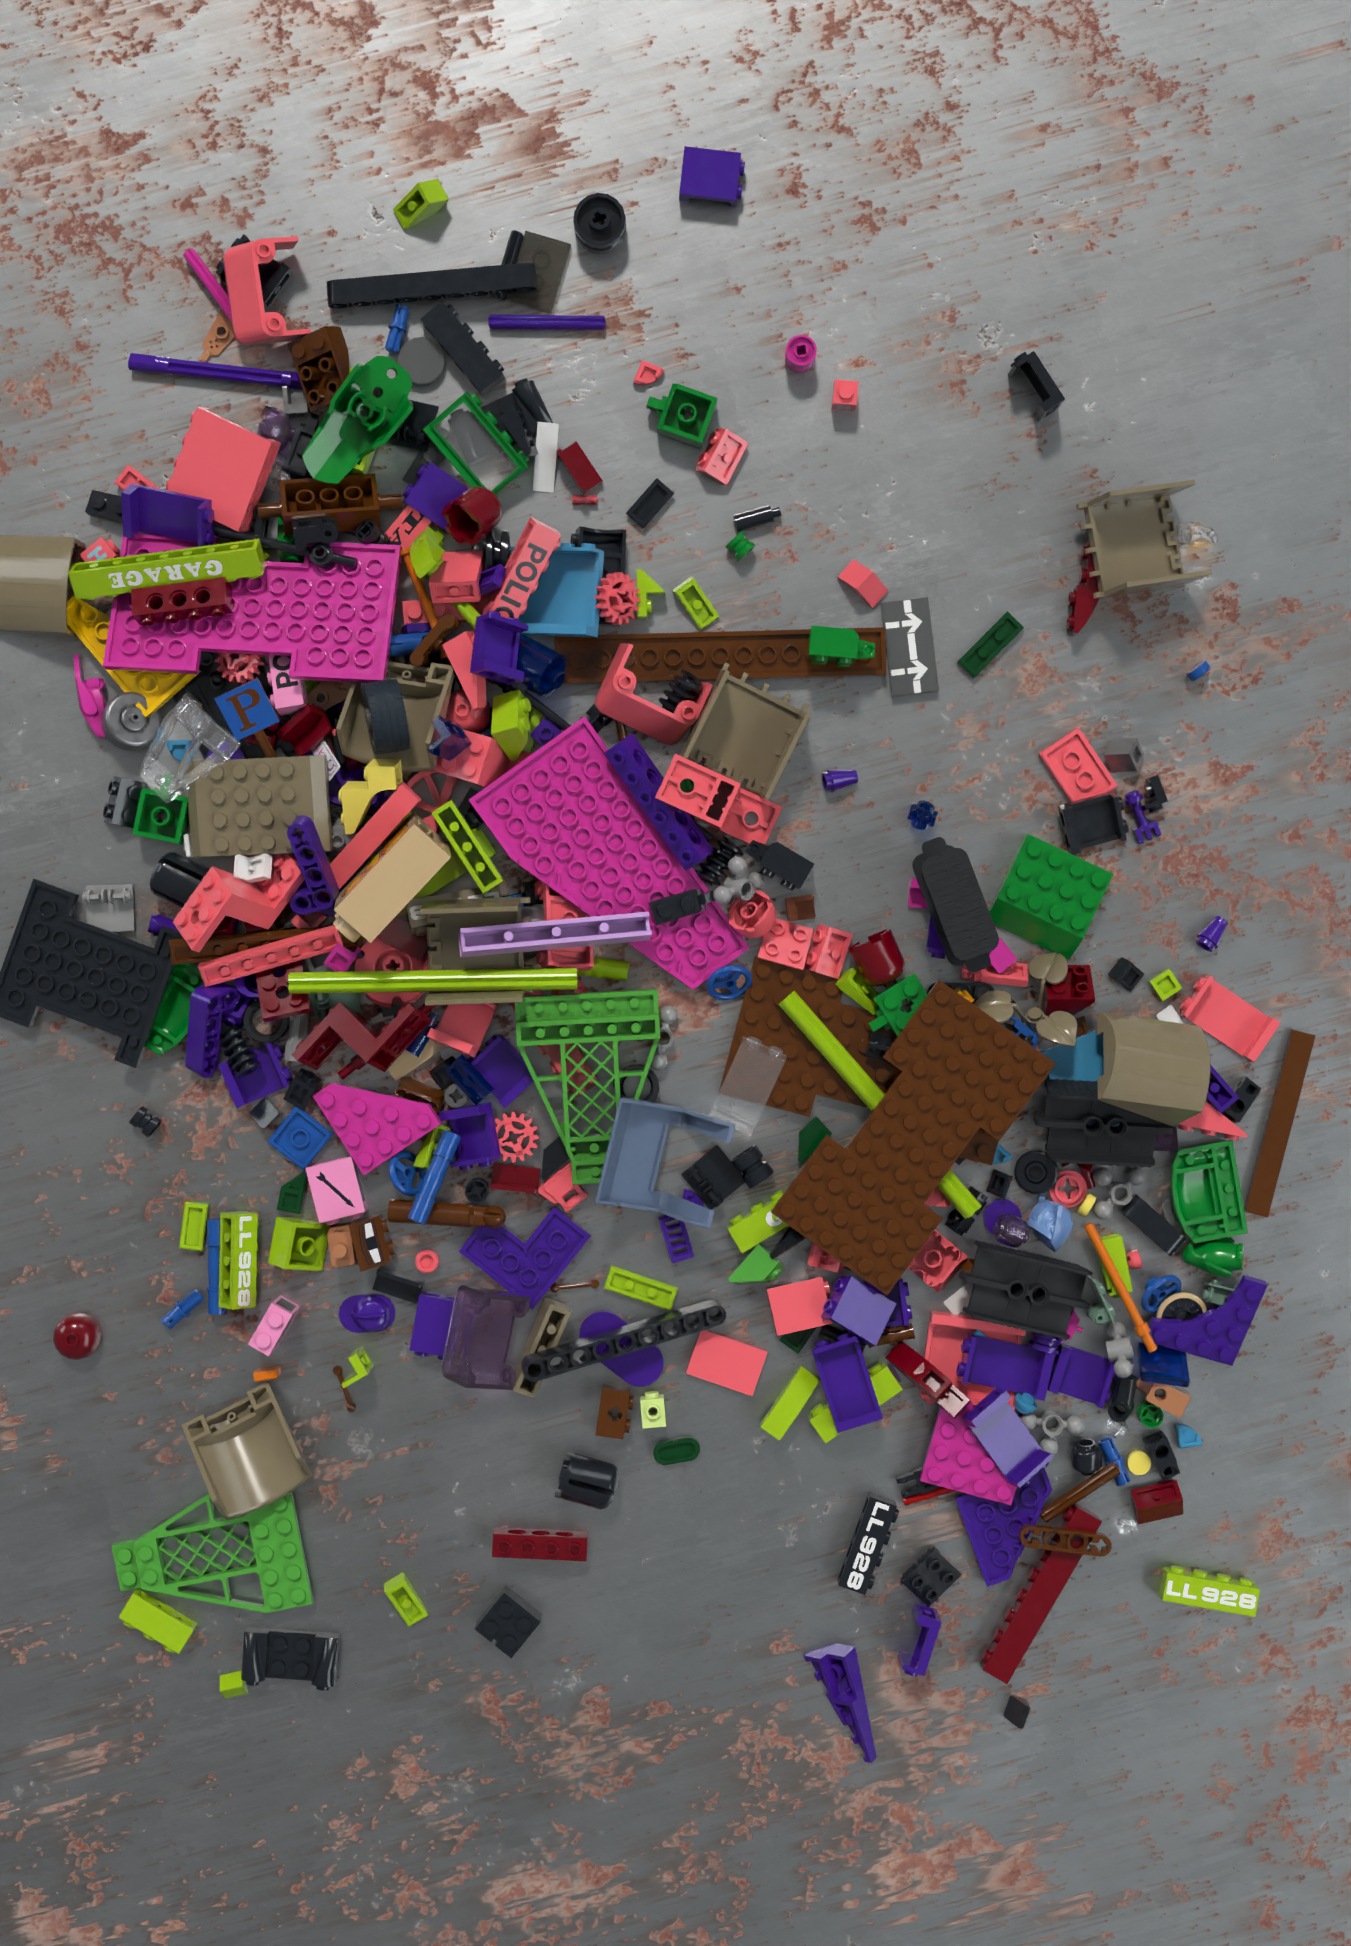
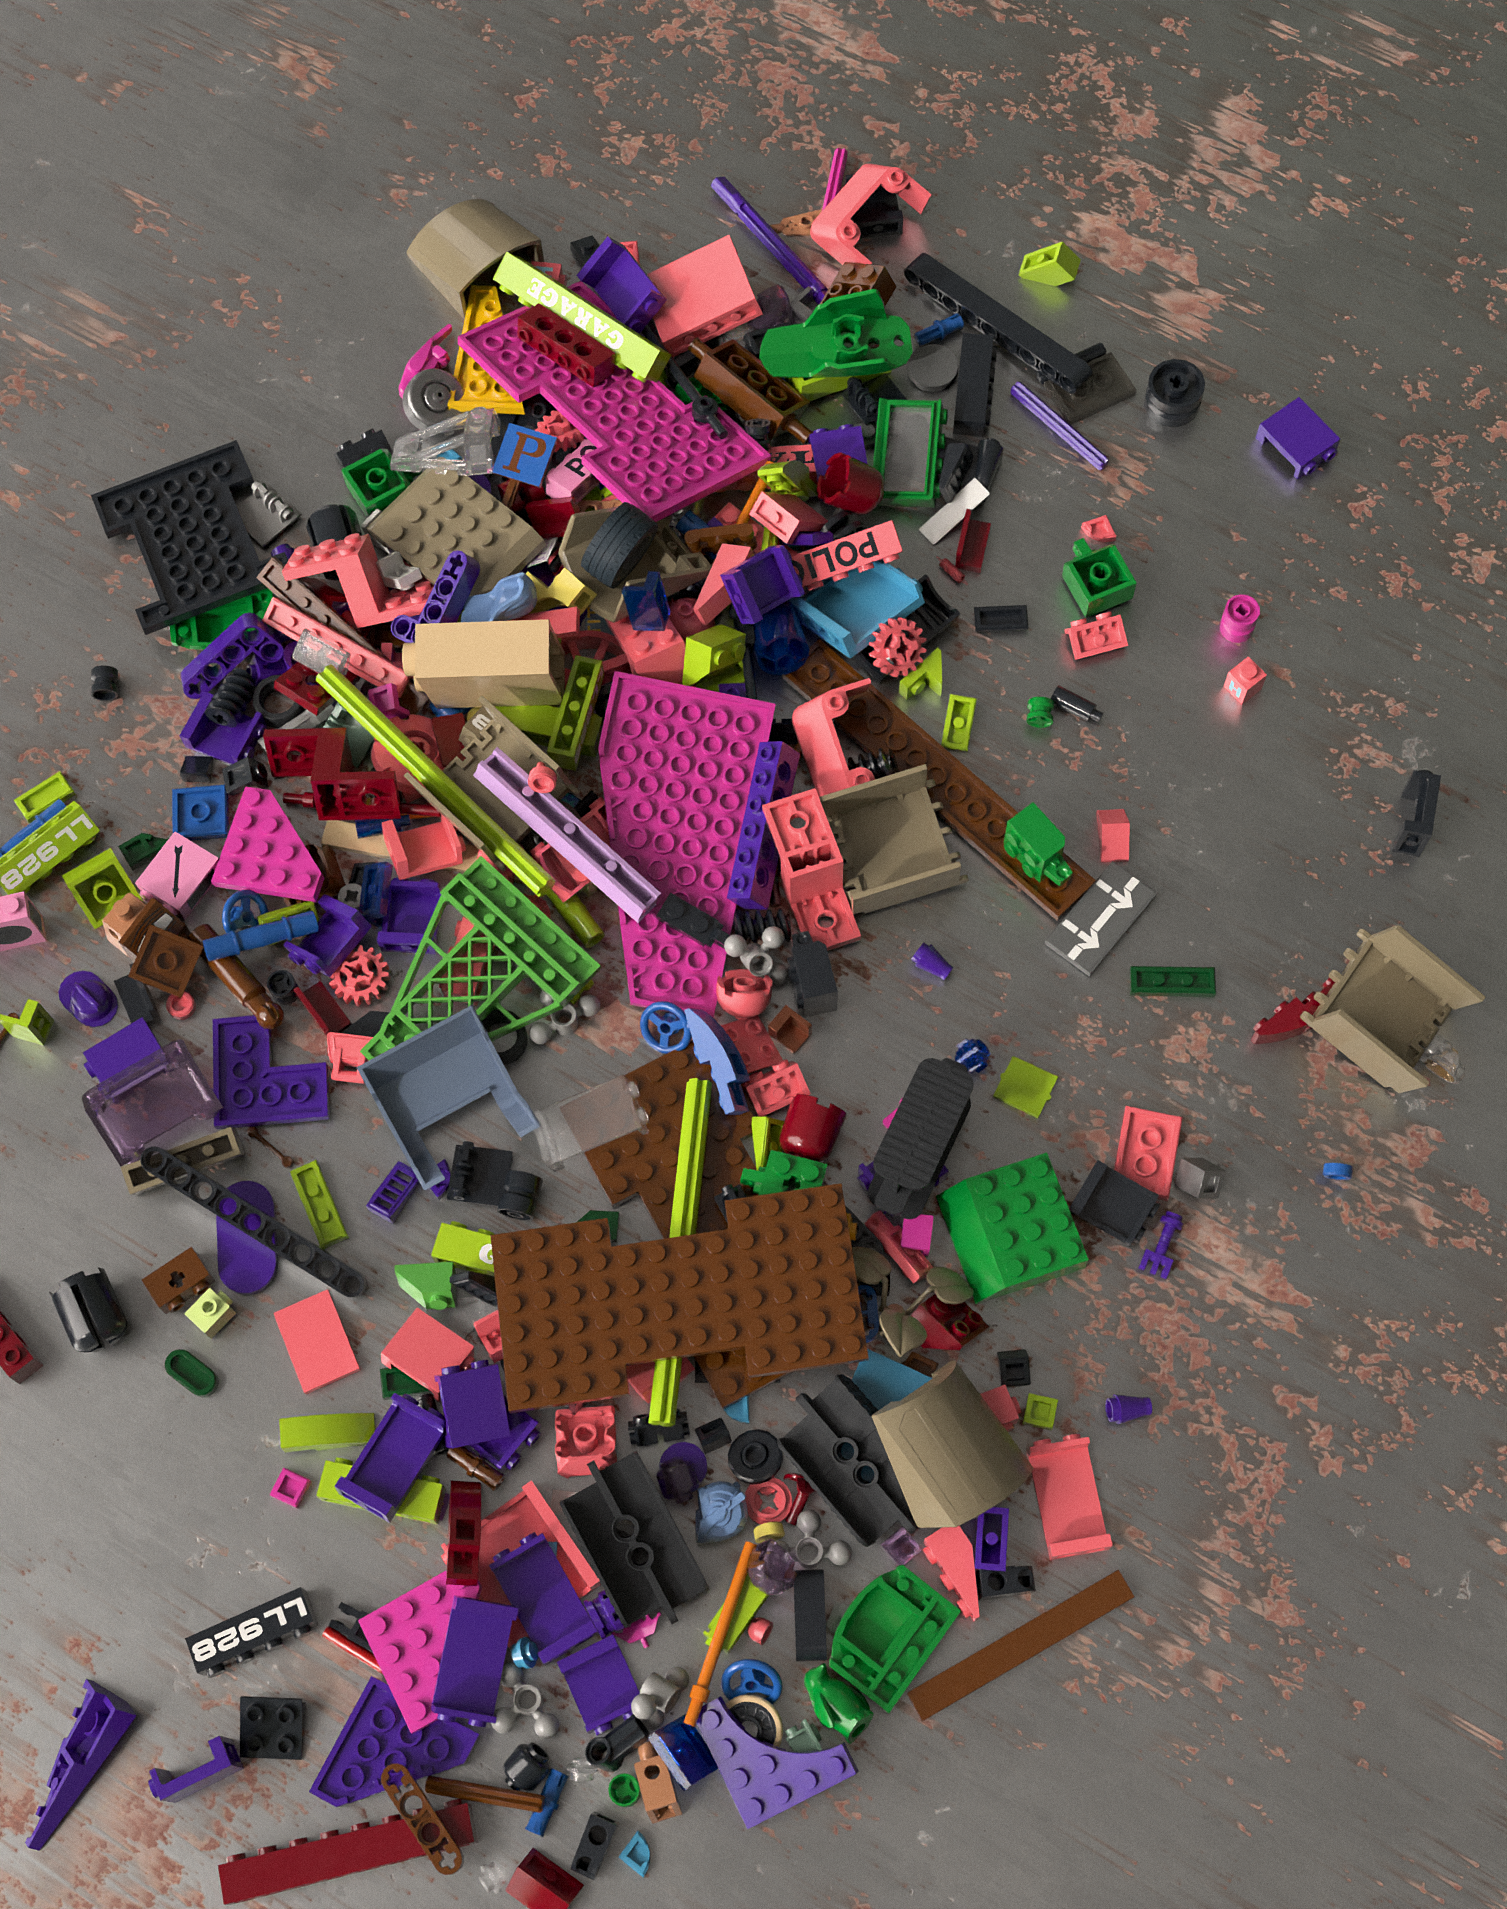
camera: 55 degrees right, 20 degrees down
black leg [292,517,338,551] -> none
sand green hinge [1086,1275,1117,1325] -> none
light yellow tile [1126,1450,1151,1475] -> none
black bracket [1142,775,1168,813] -> none
none -> reddish brown tile [128,924,203,998]
none -> dark pink tile [270,1467,312,1509]
none -> clear slope [292,628,351,676]
none -> medium blue hair [461,572,537,622]
none -> coral tile [528,761,557,793]
none -> slope [684,1008,750,1115]
none -> clear purple hair [747,1538,797,1596]
none -> coral brick [980,1385,1021,1432]
none -> lime piece [993,1056,1058,1118]

